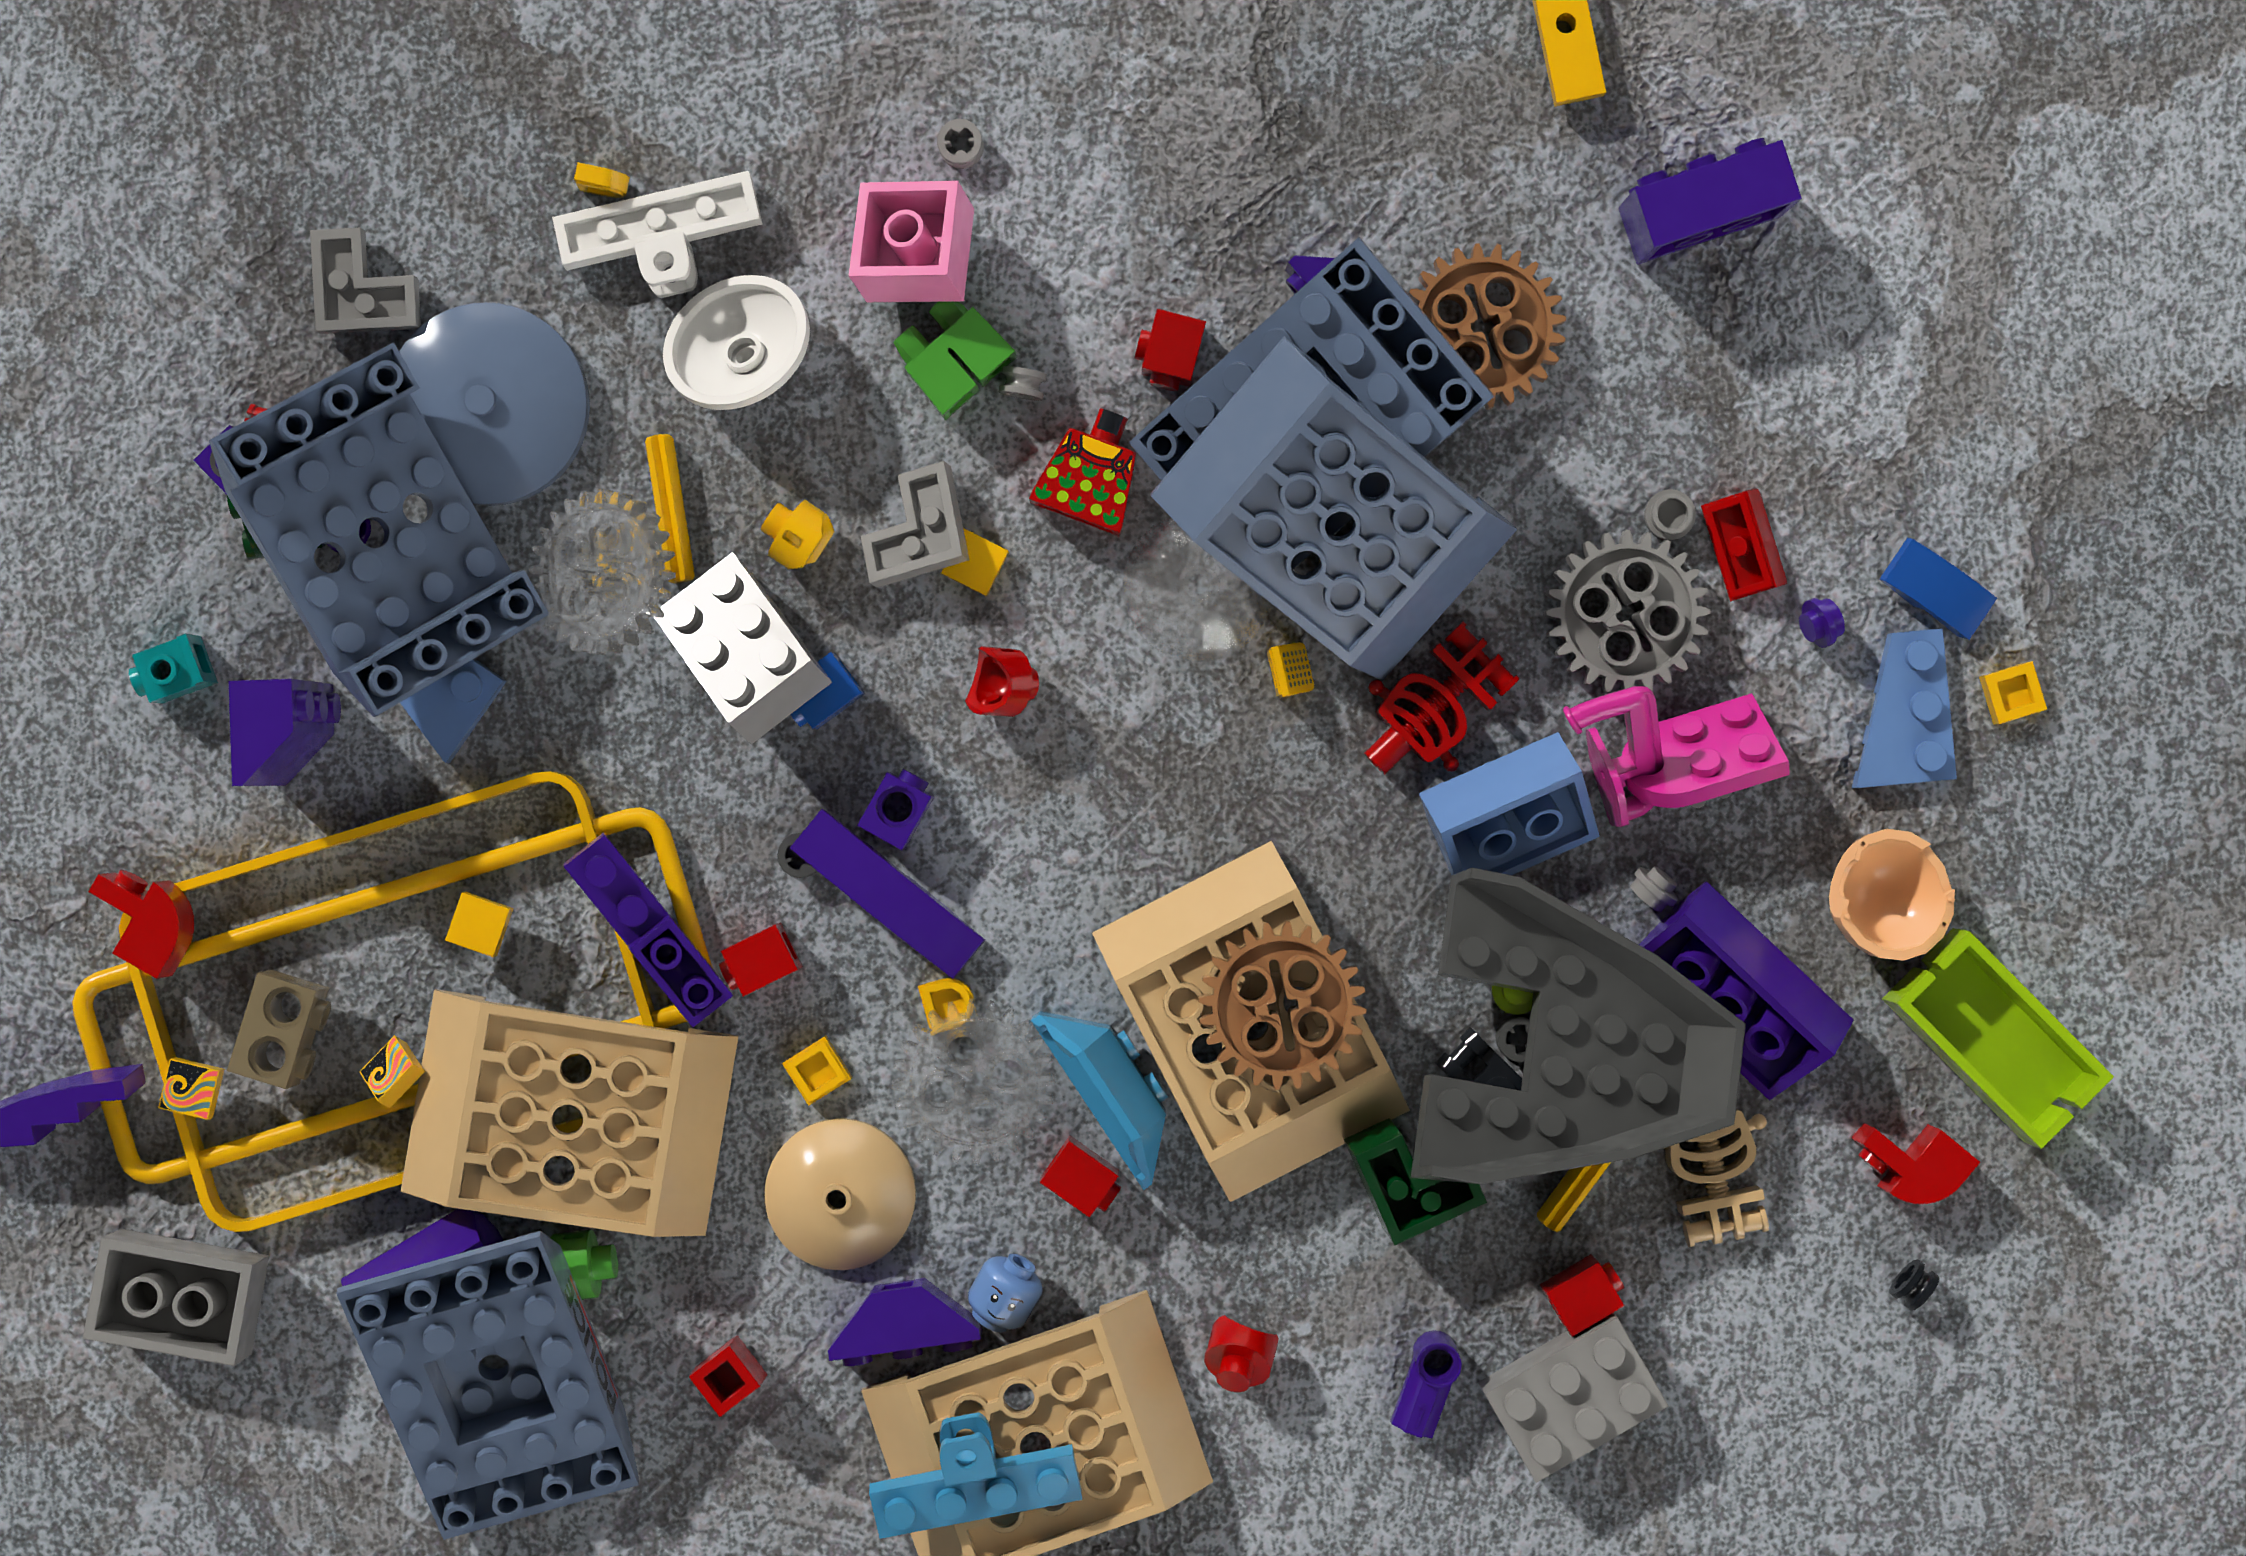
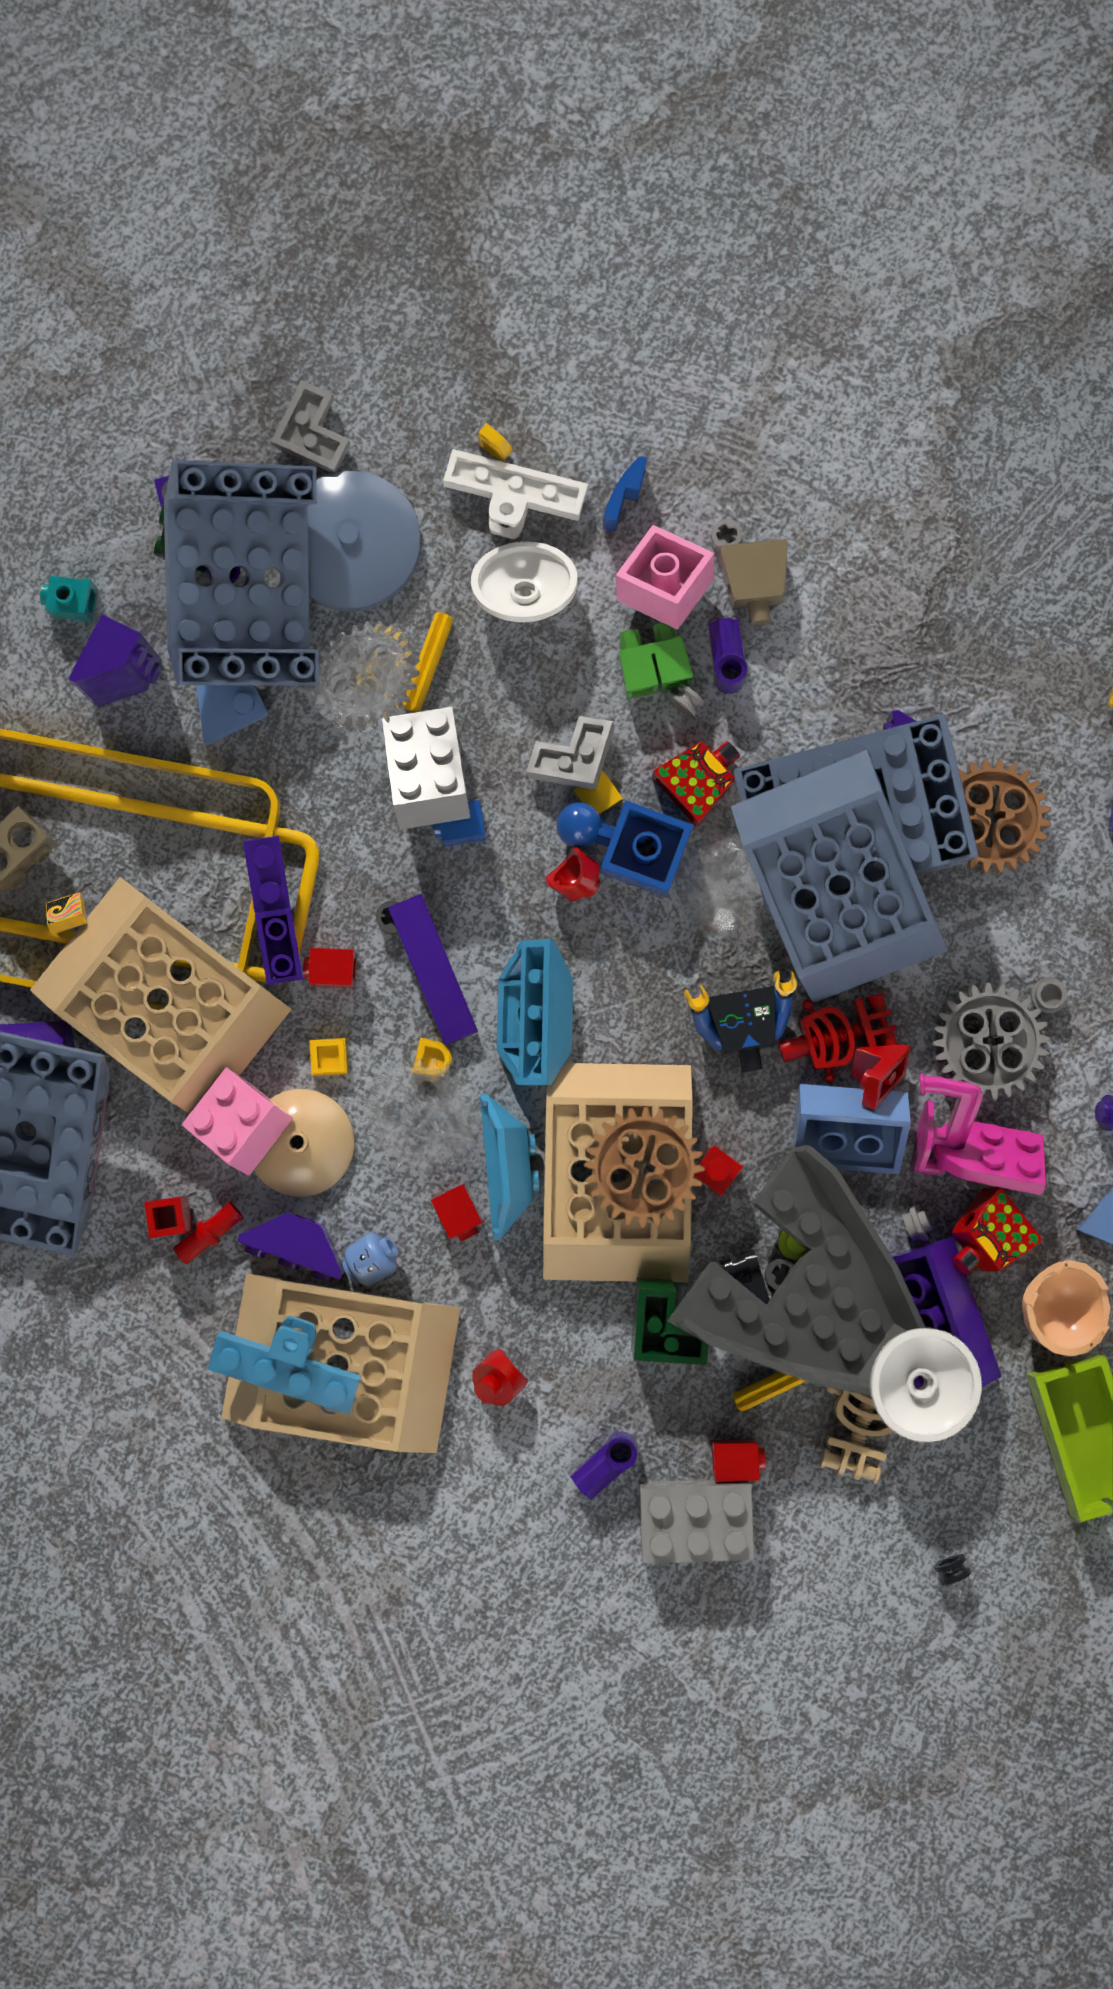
camera: 30 degrees right, 5 degrees down
yellow tile [445,892,514,957] -> none
bright green piece [550,1229,618,1300] -> none
yellow piece [761,500,835,570] -> none
dark purple brick [857,769,934,850] -> none
red brick [1134,309,1206,391] -> none
yellow slope [1267,642,1314,698] -> none
red slope [1701,488,1787,602] -> none
red brick [1851,1123,1980,1204] -> none
none -> red pin [173,1201,244,1265]
none -> bright pink brick [182,1067,293,1176]
none -> dark azure wedge [497,939,573,1085]
none -> blue brick [556,800,693,898]
none -> blue slope [603,455,647,532]
none -> torso [684,971,797,1073]
none -> red brick [694,1145,743,1196]
none -> dark purple piece [708,617,748,694]
none -> dark tan torso [718,539,788,626]
none -> red slope [851,1044,910,1110]
none -> white dish [870,1328,982,1442]
none -> red torso [952,1187,1043,1275]

